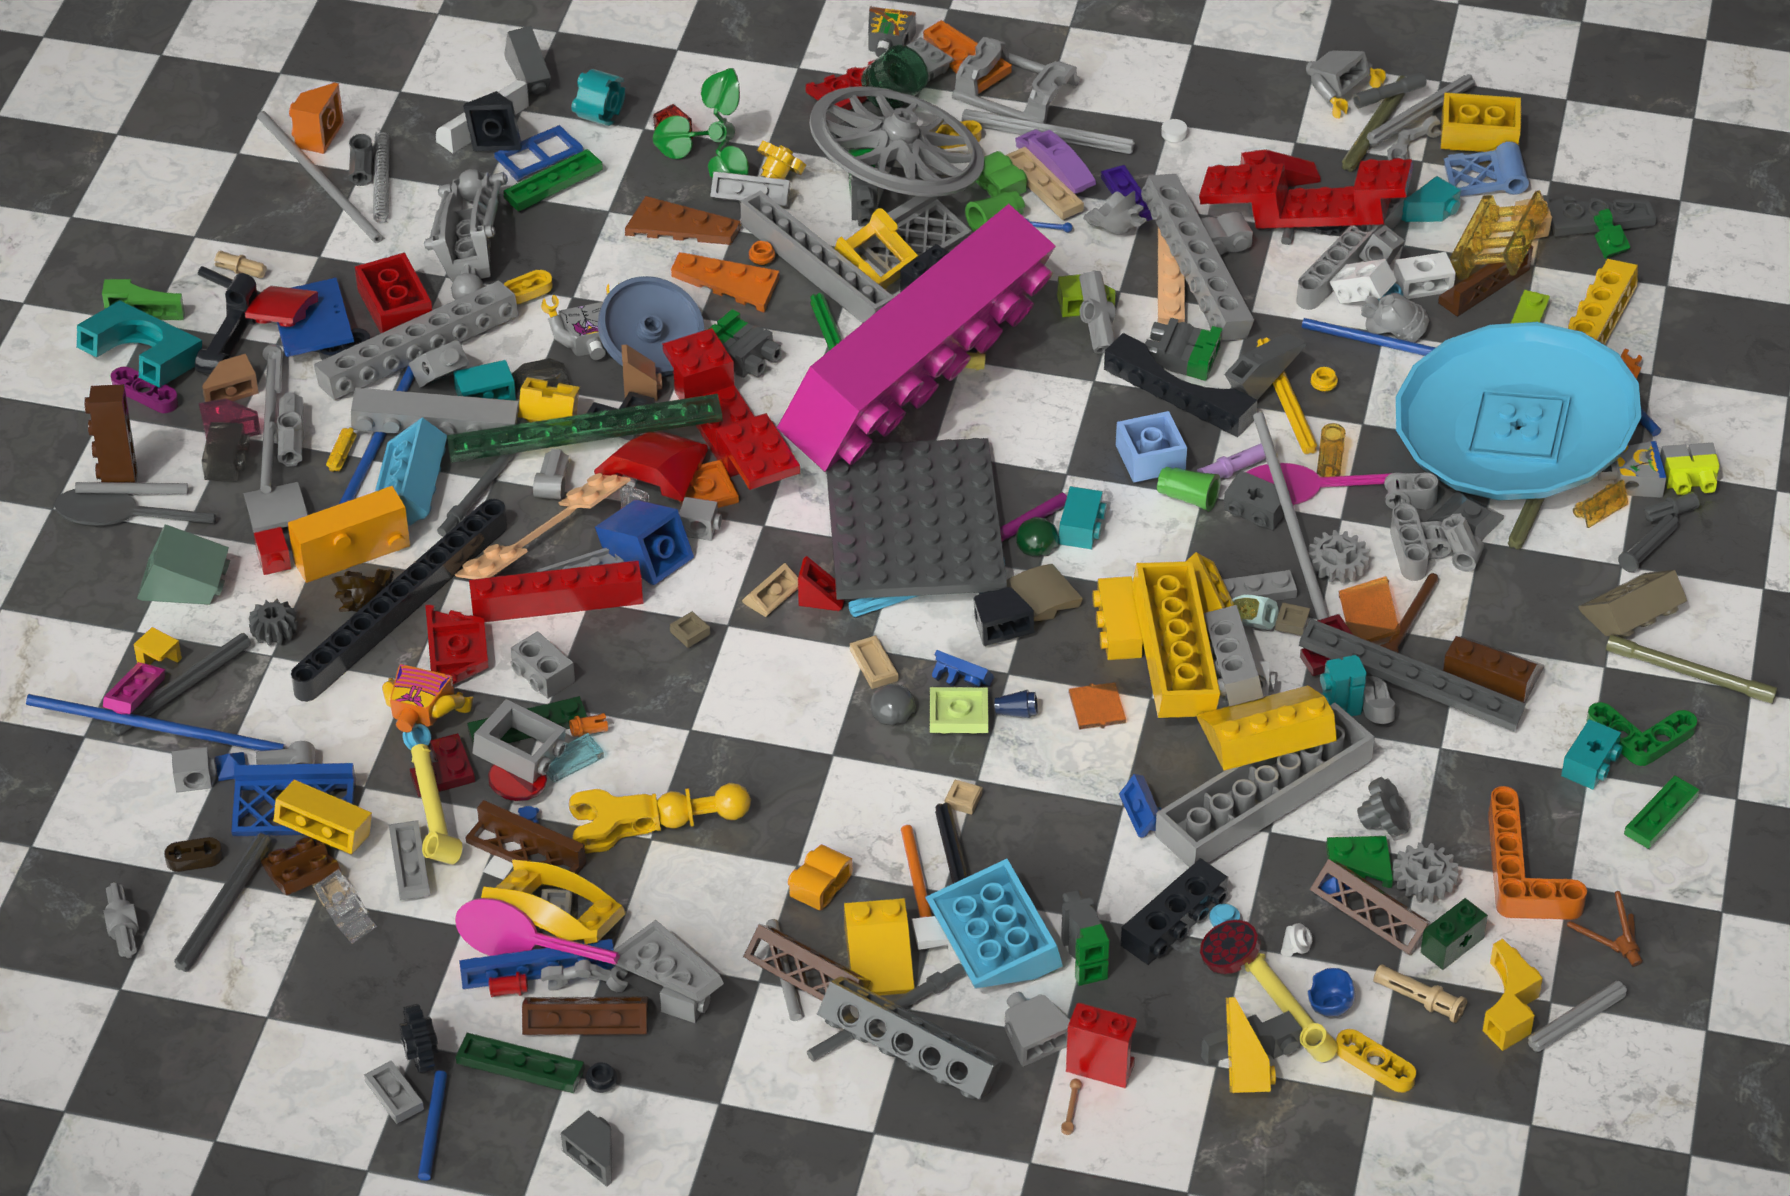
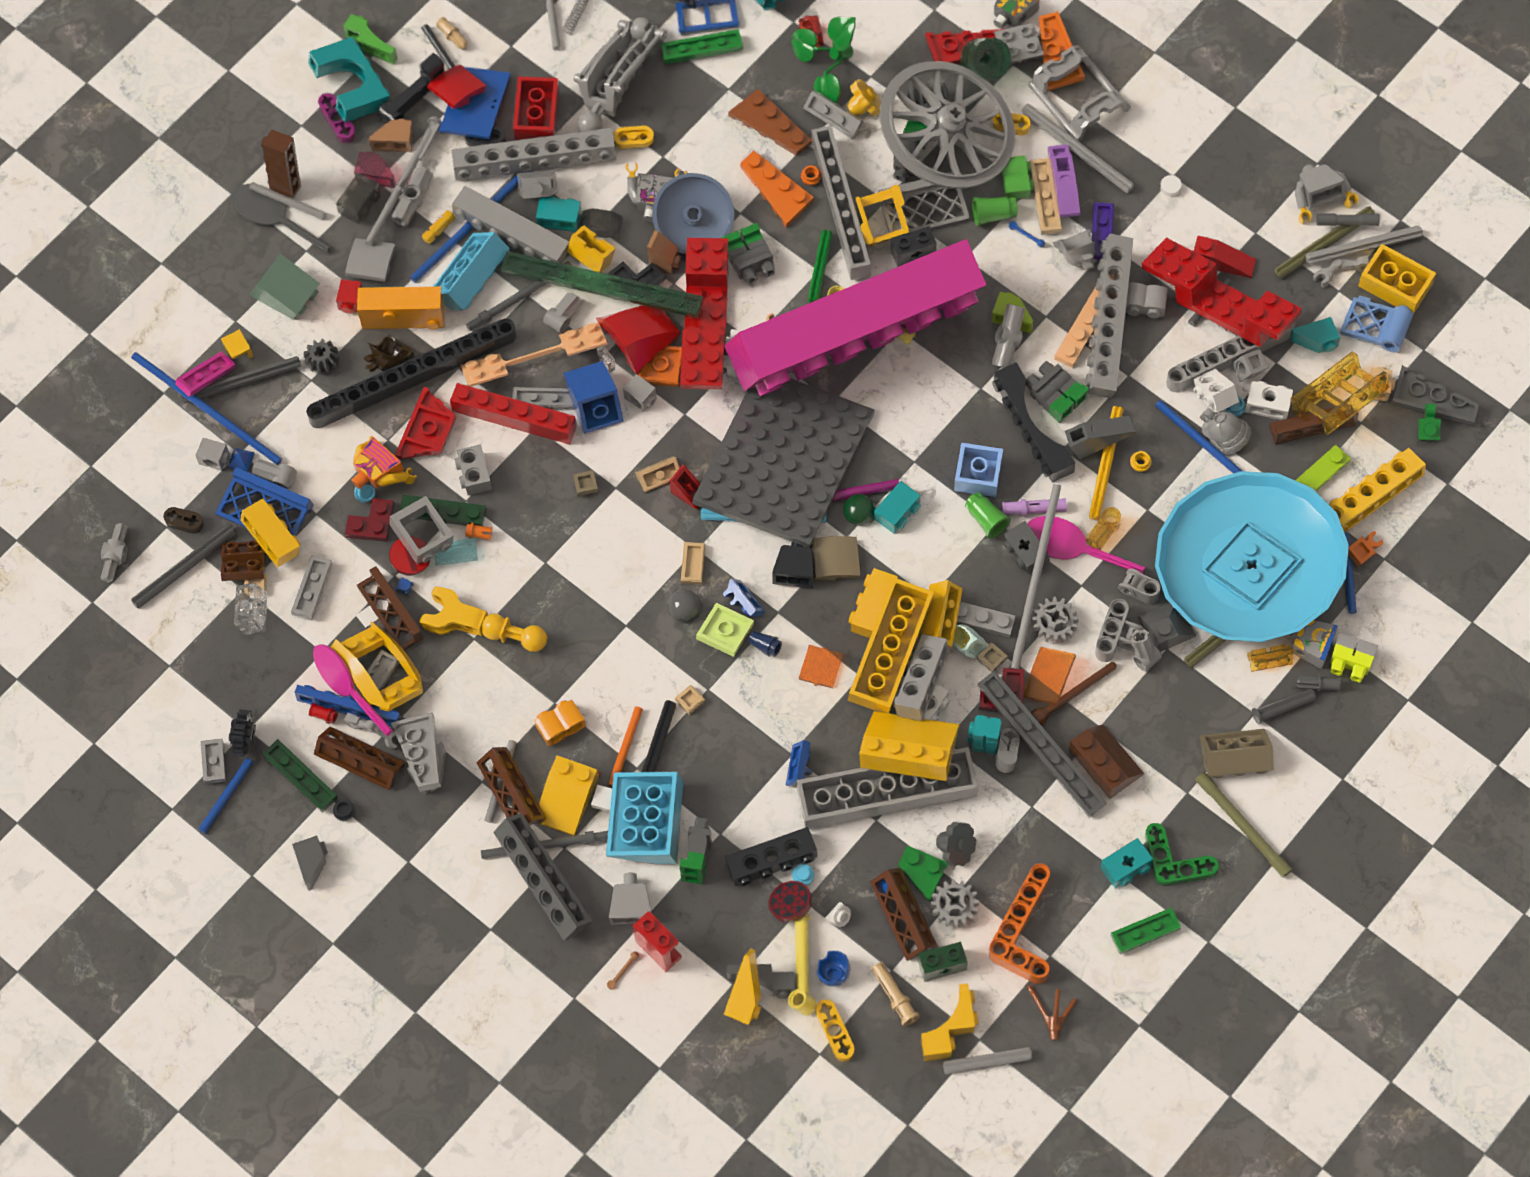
camera: 30 degrees right, 20 degrees up
light yellow piece [411,744,462,865] -> none

